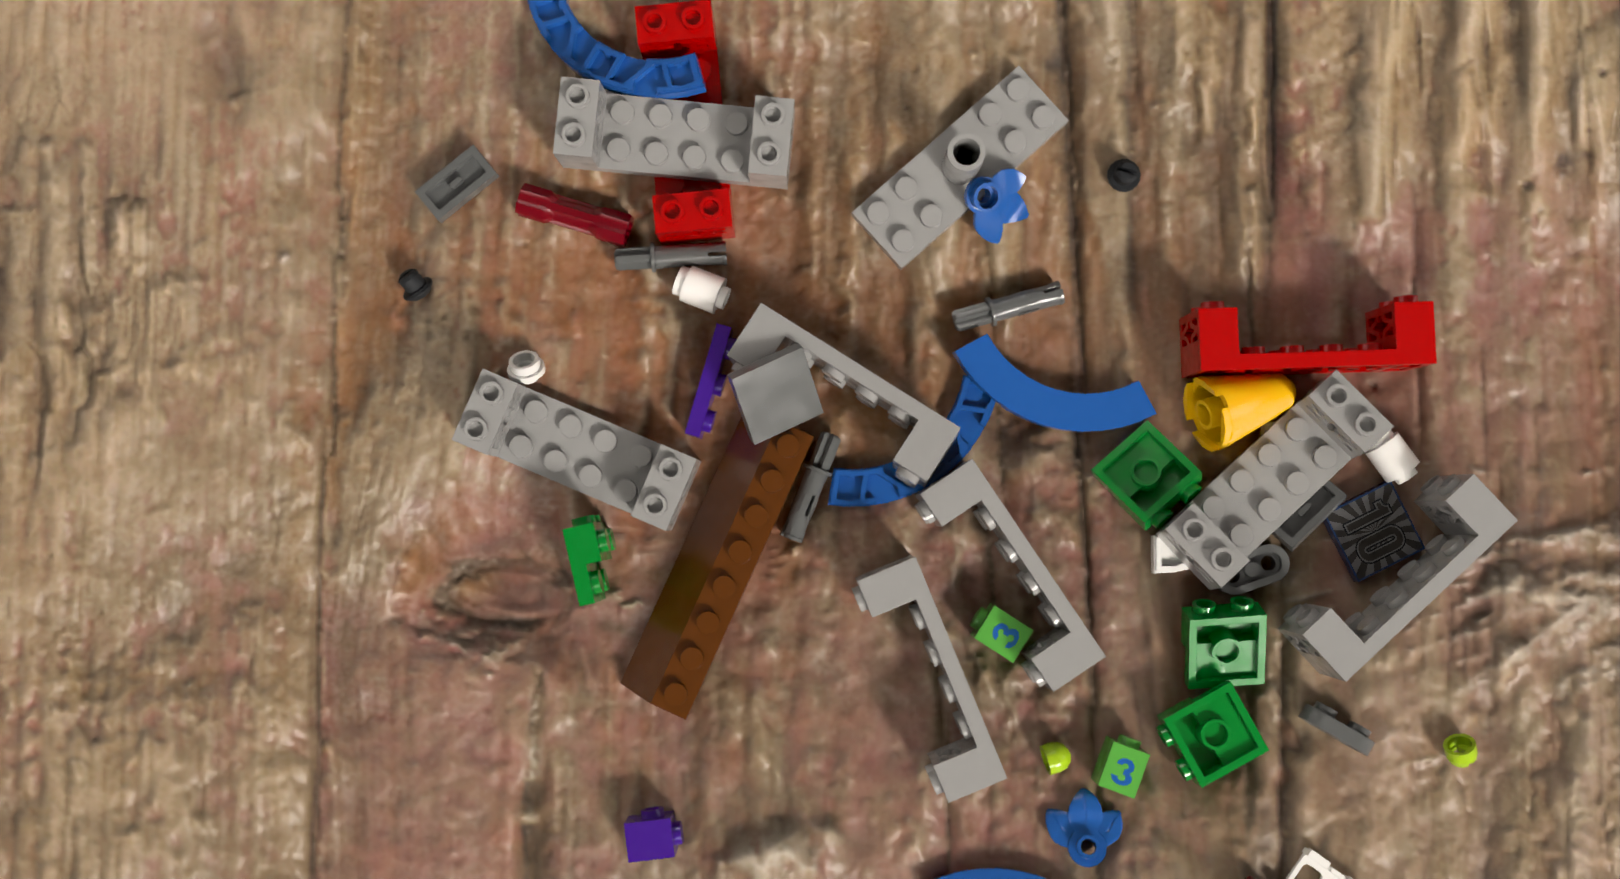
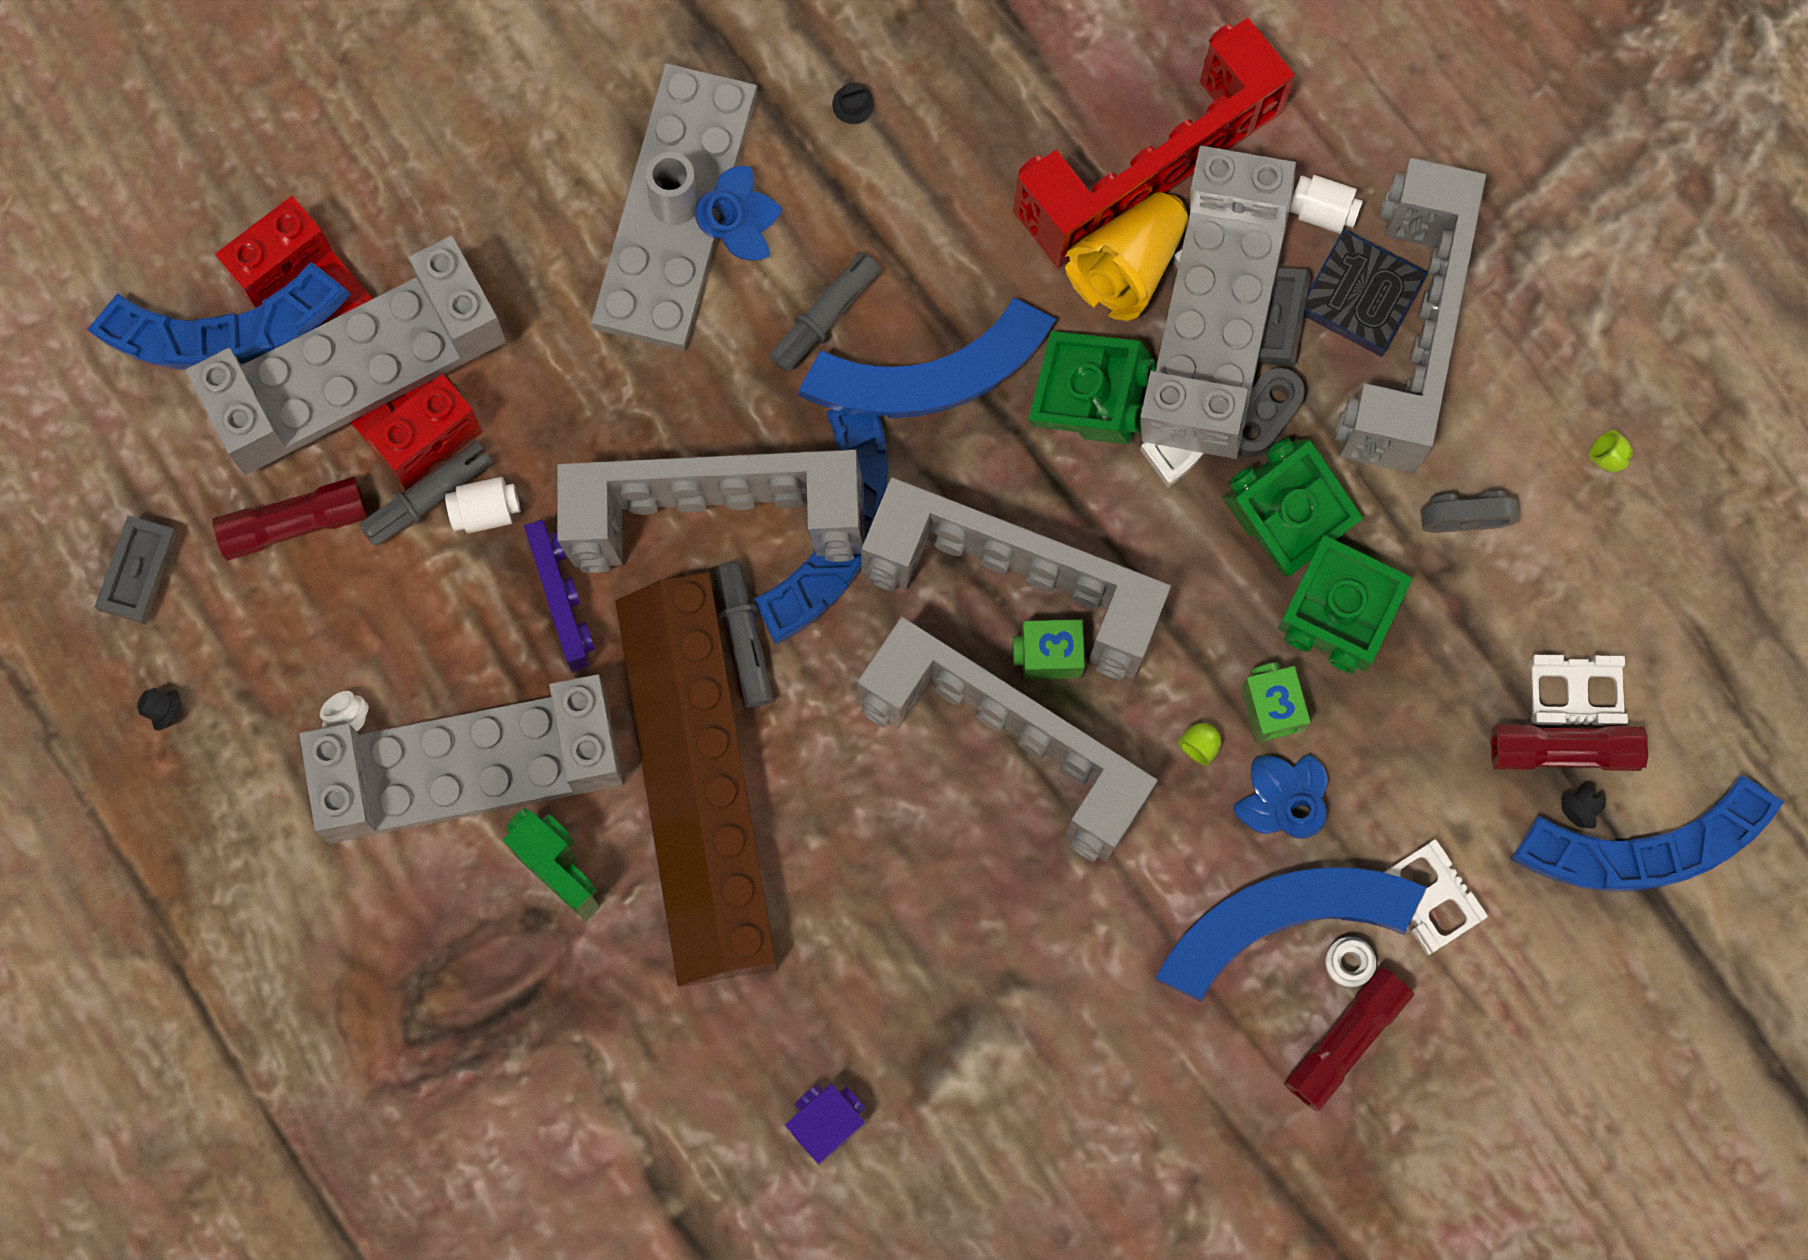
camera: 40 degrees left, 10 degrees down
tile [727,342,824,445] -> none

